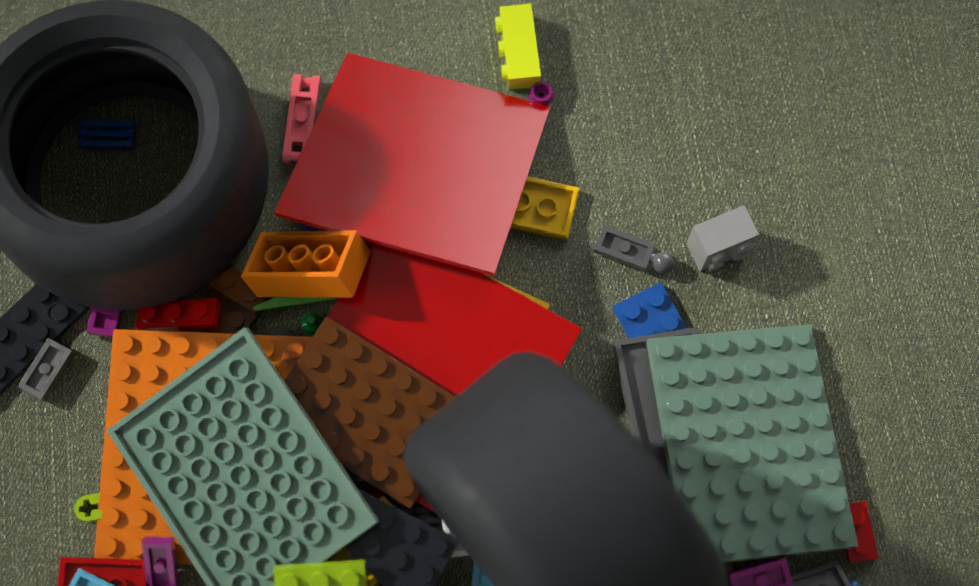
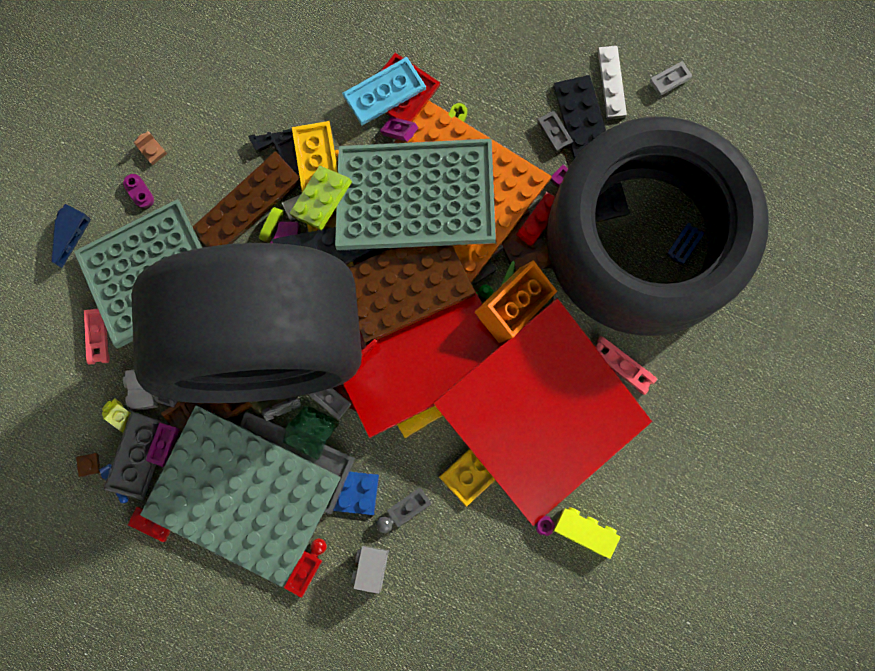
camera: 125 degrees right, 5 degrees up
none -> clear green bracket [283,406,339,460]
none -> red plate [284,538,327,598]

